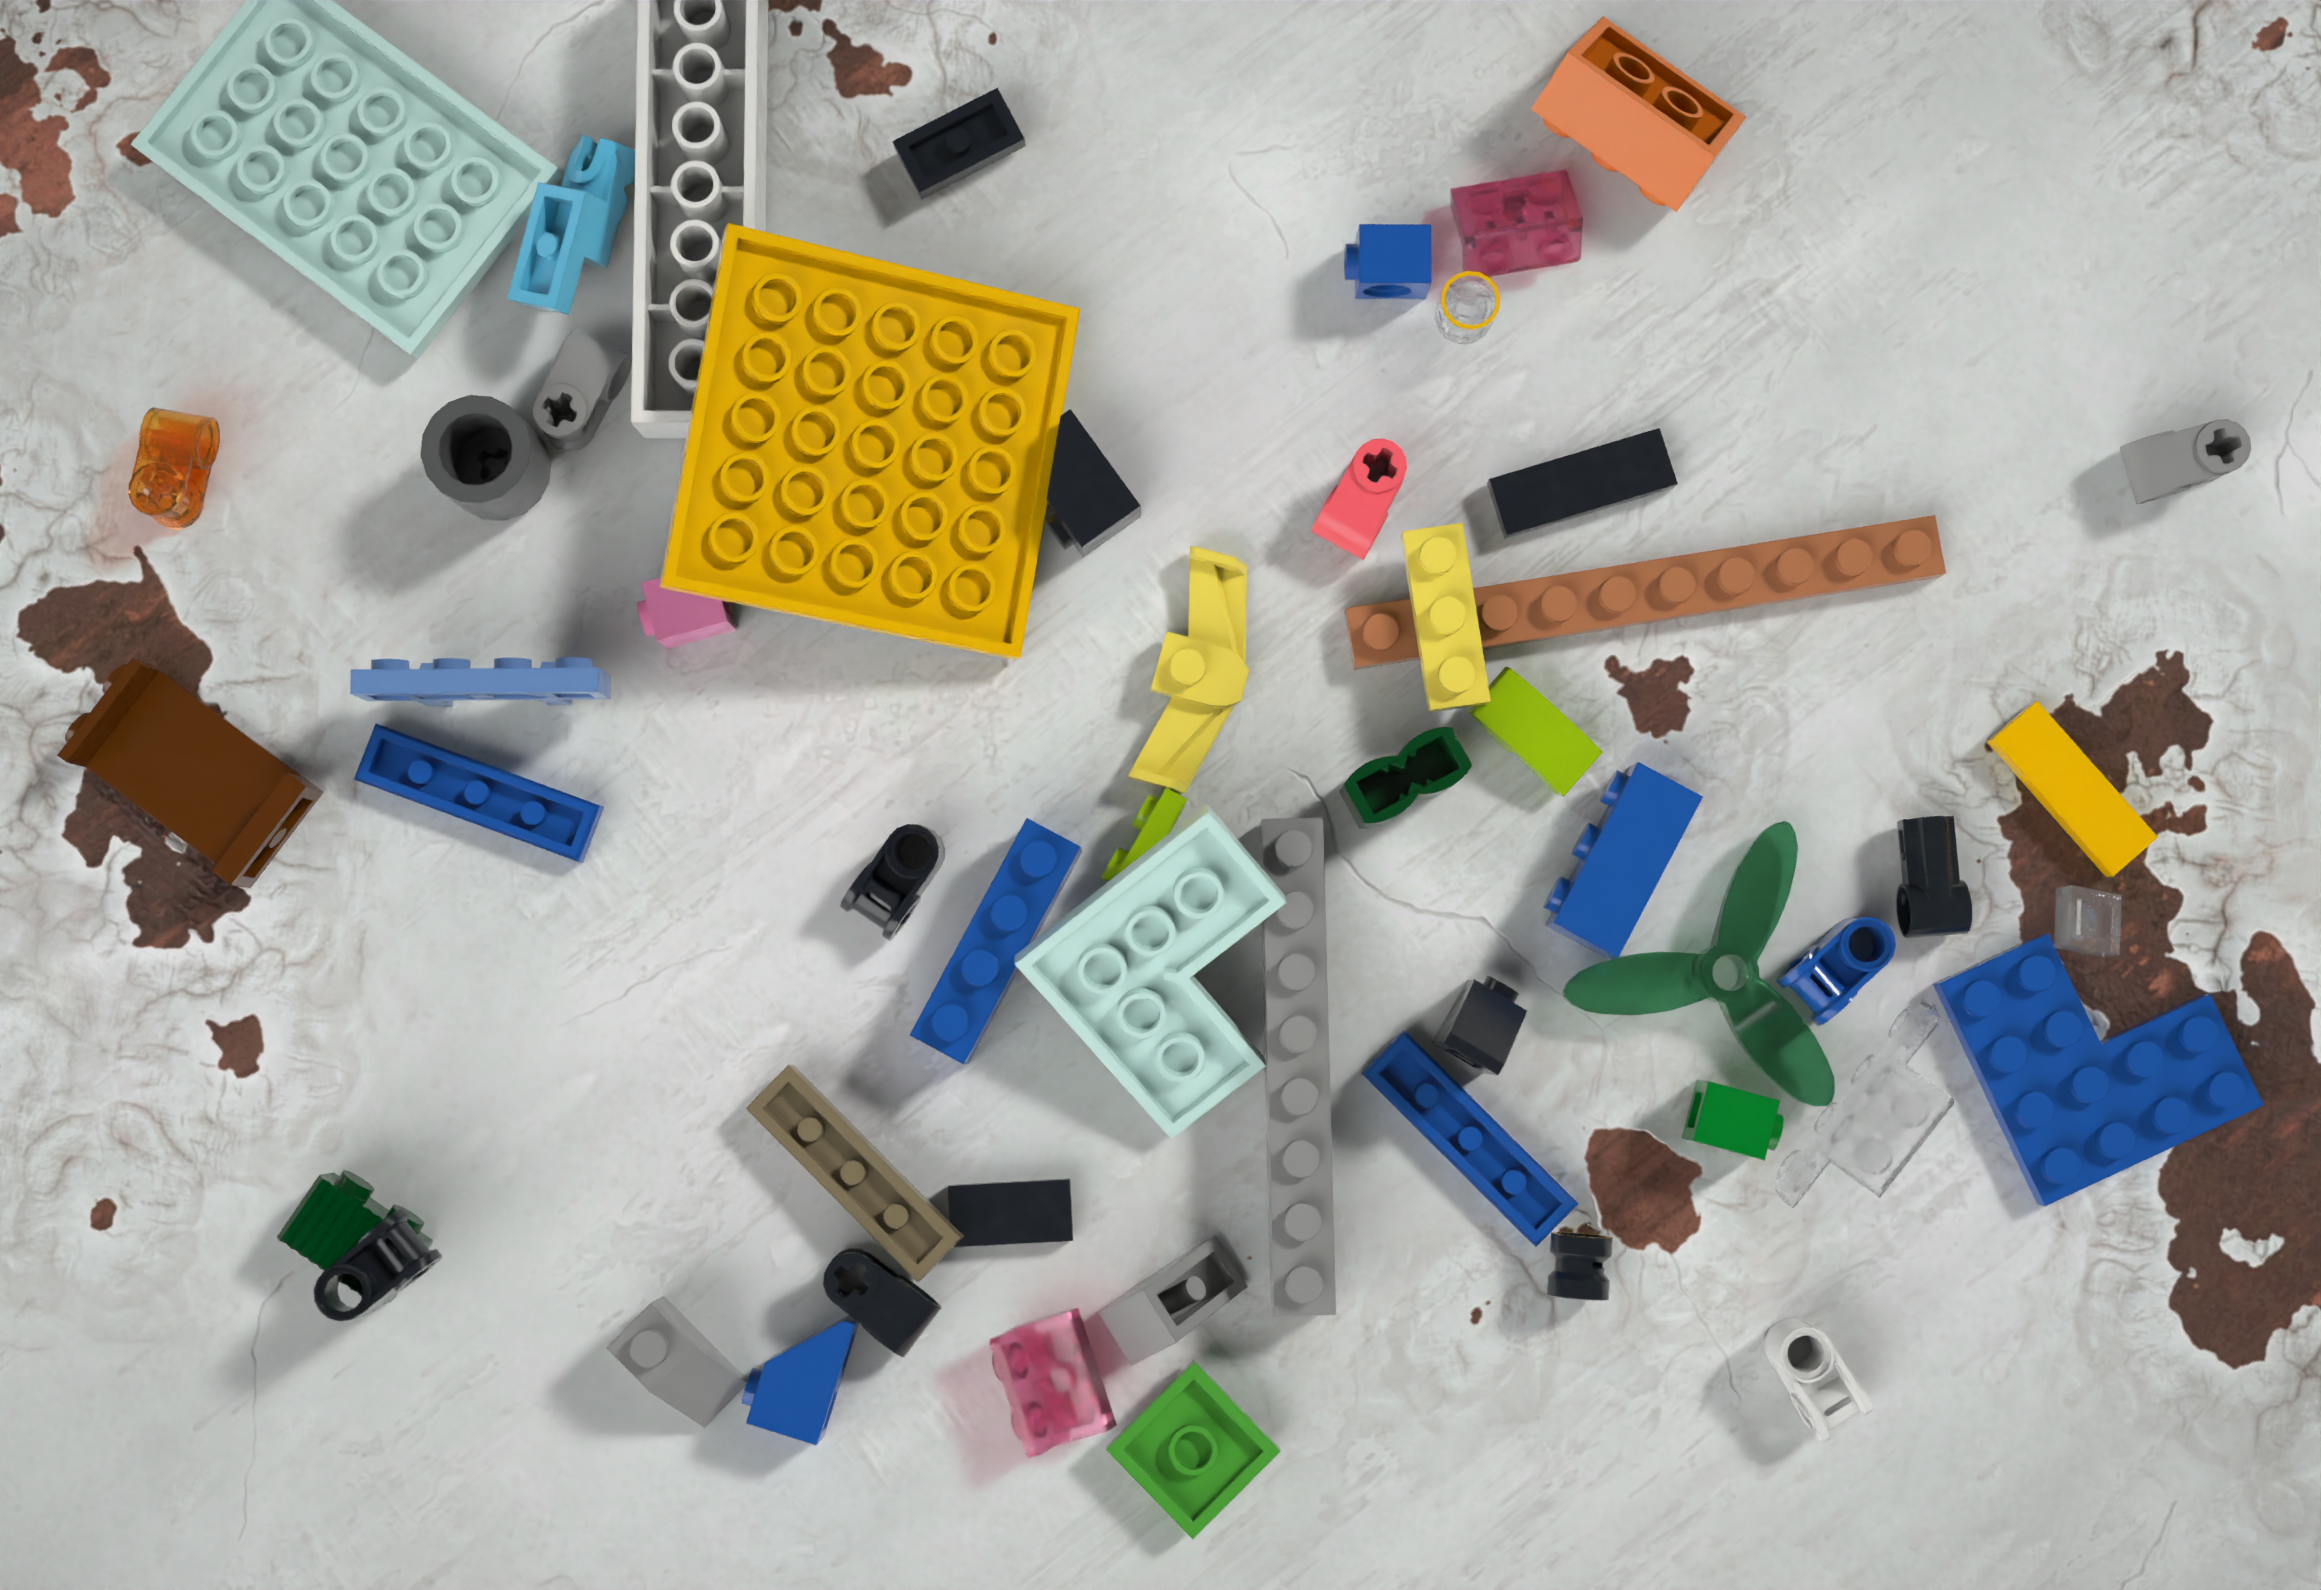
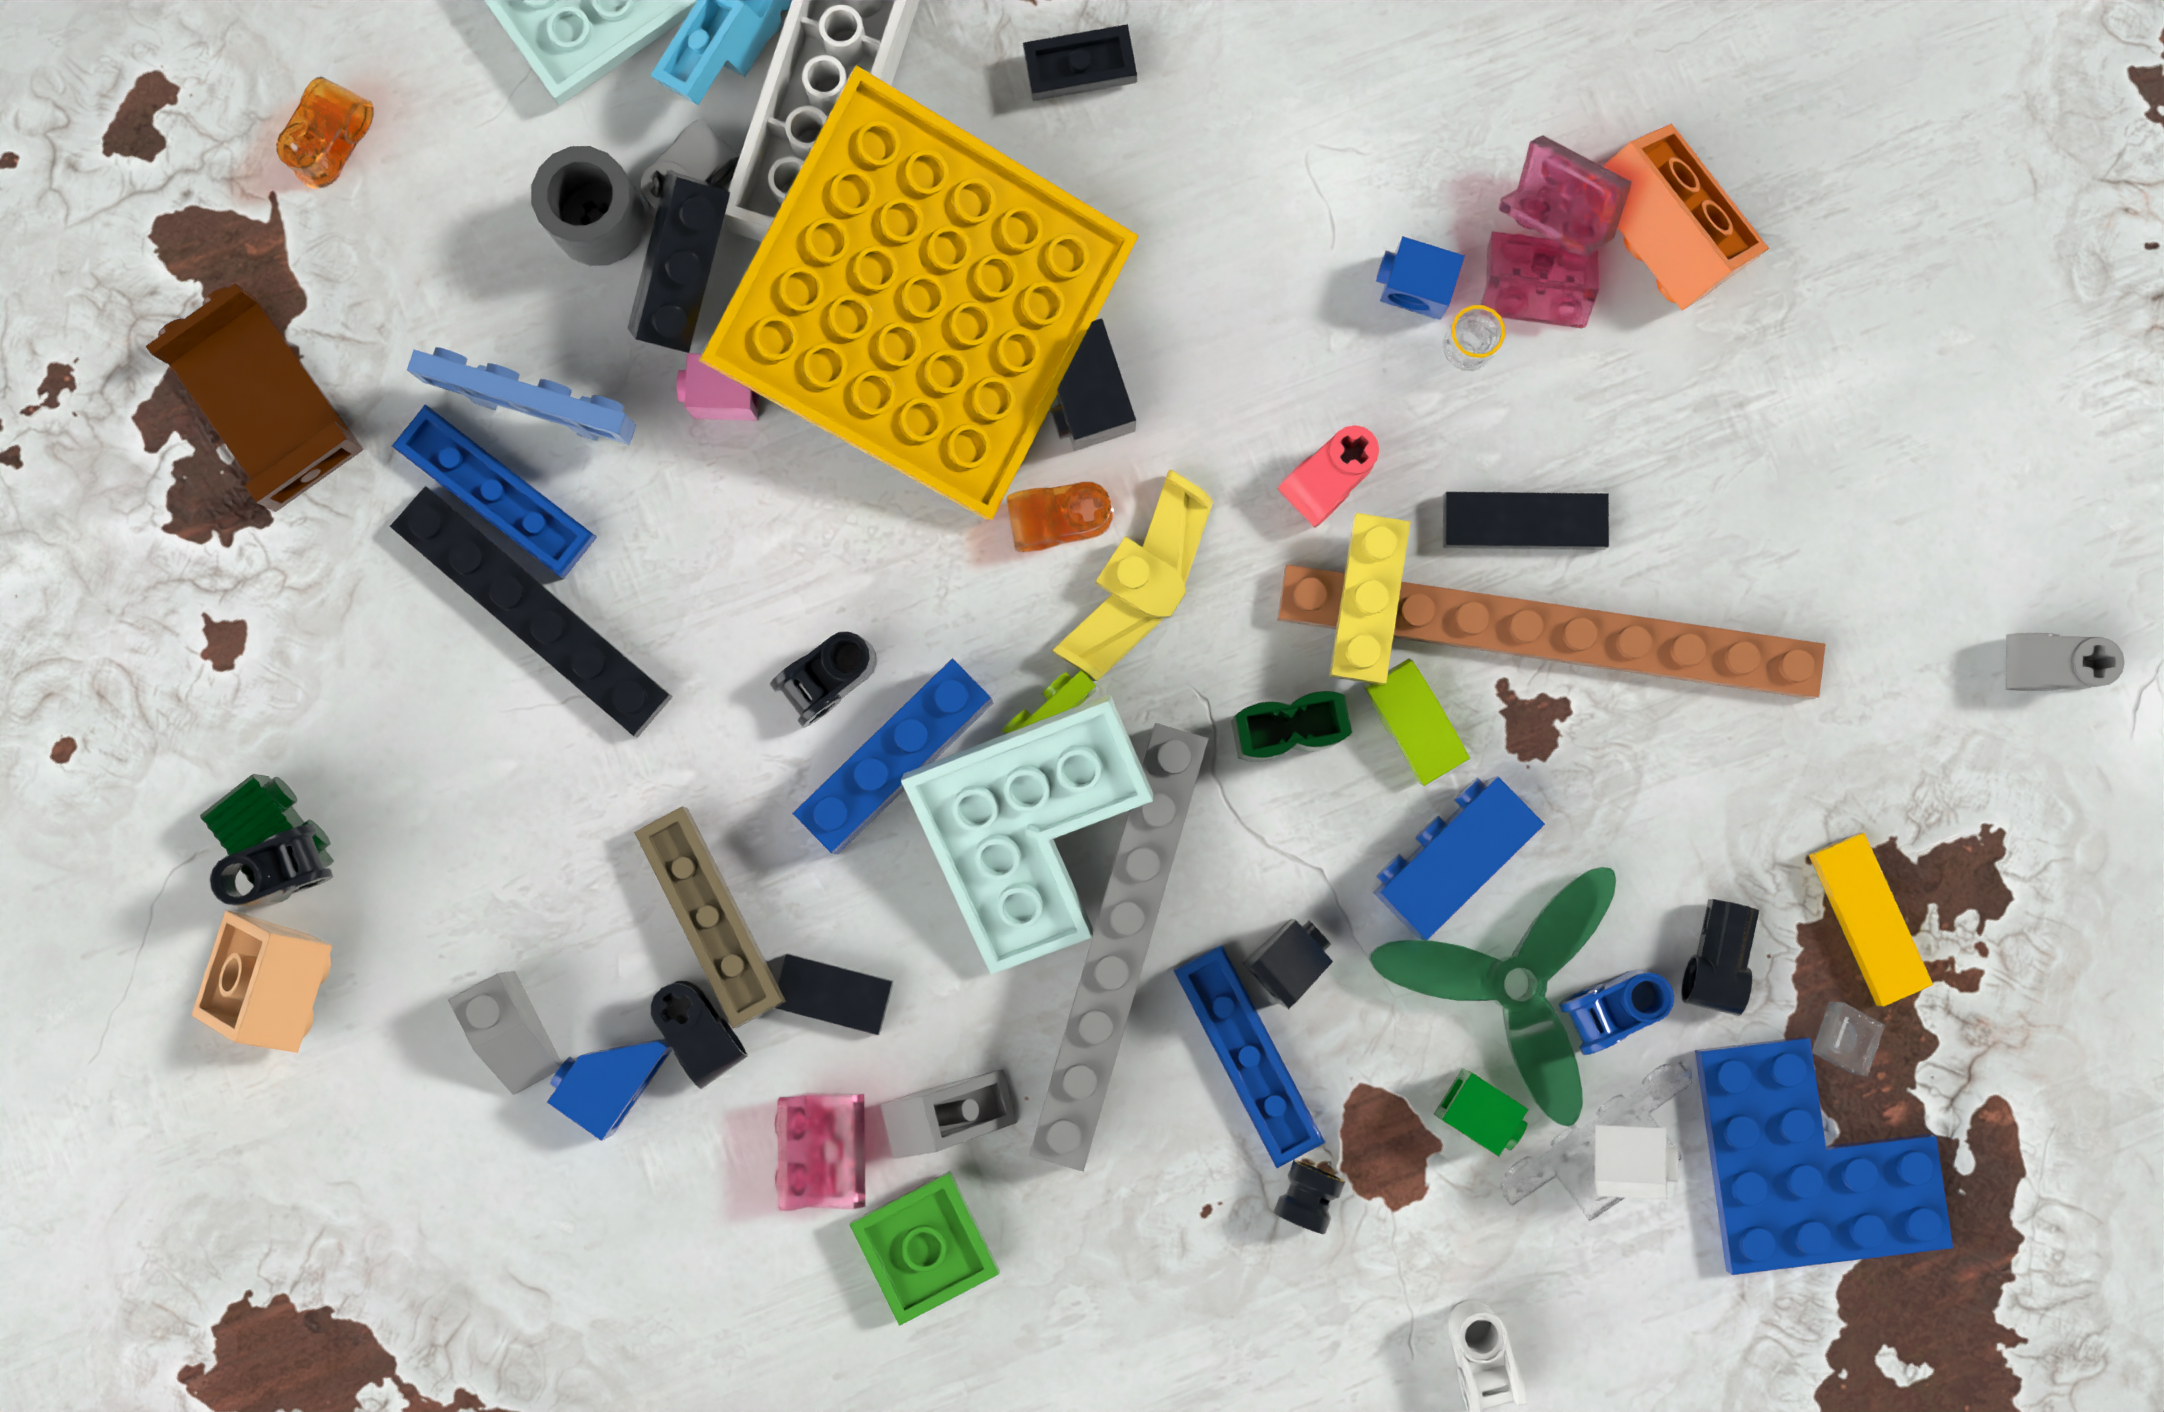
camera: 20 degrees right, 0 degrees up
none -> light nougat slope [191,910,332,1053]
none -> black plate [389,486,673,738]
none -> black brick [627,170,731,353]
none -> clear orange piece [1006,482,1113,552]
none -> clear pink bracket [1498,135,1632,256]
none -> white brick [1595,1125,1679,1200]

